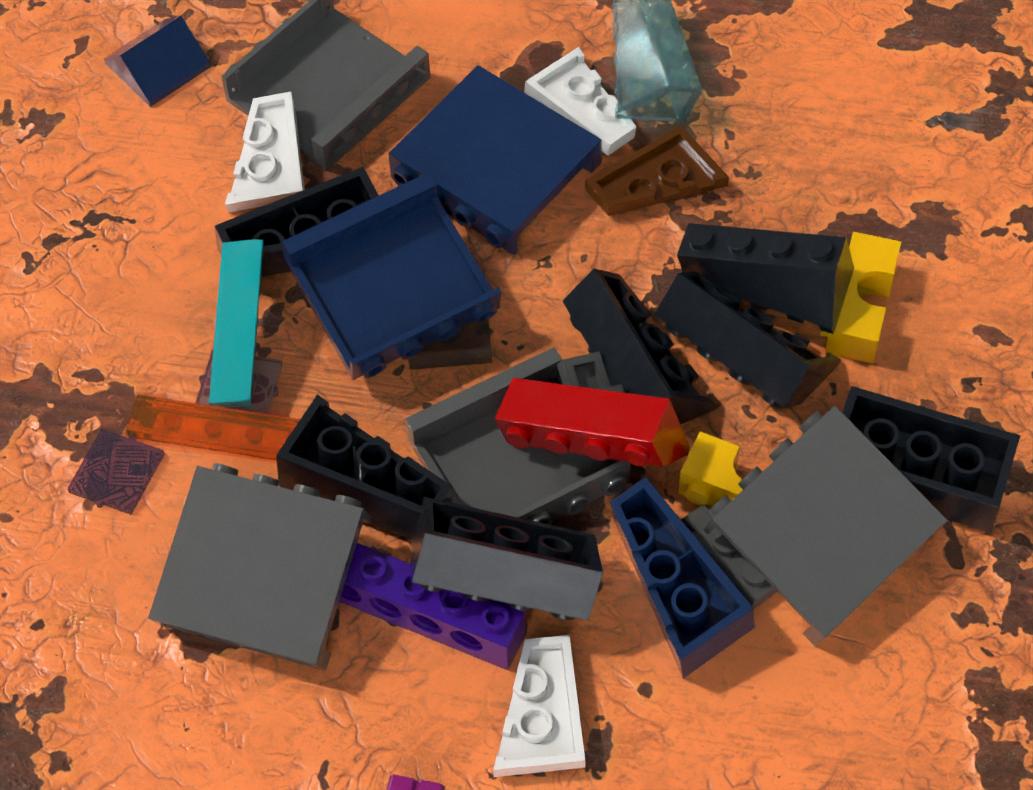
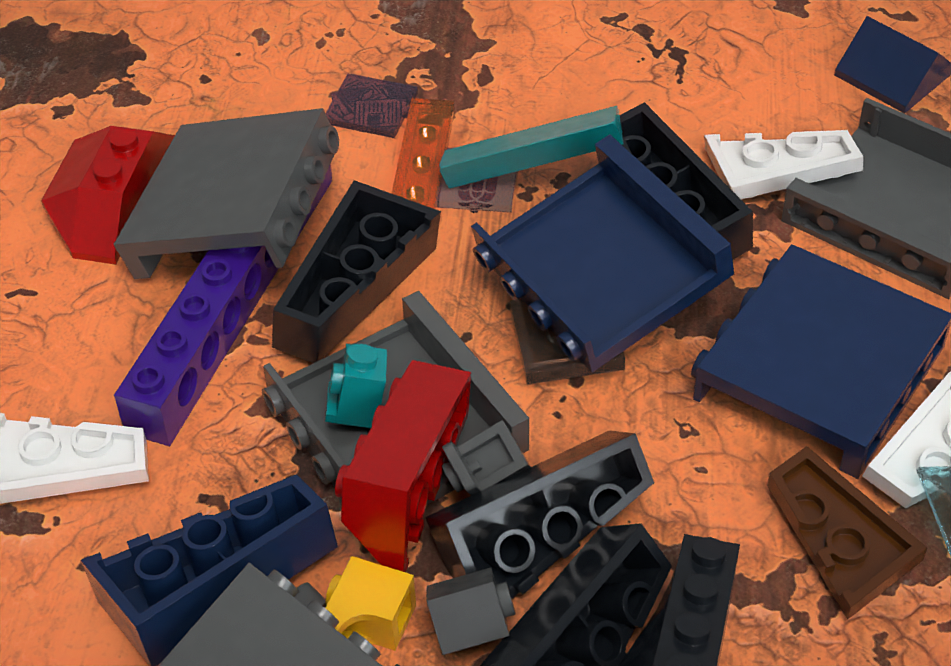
camera: 85 degrees right, 10 degrees down
black brick [411,497,603,620] -> none
none -> red wedge [41,126,175,265]
none -> teal brick [325,344,387,428]
none -> dark grey brick [426,567,516,655]

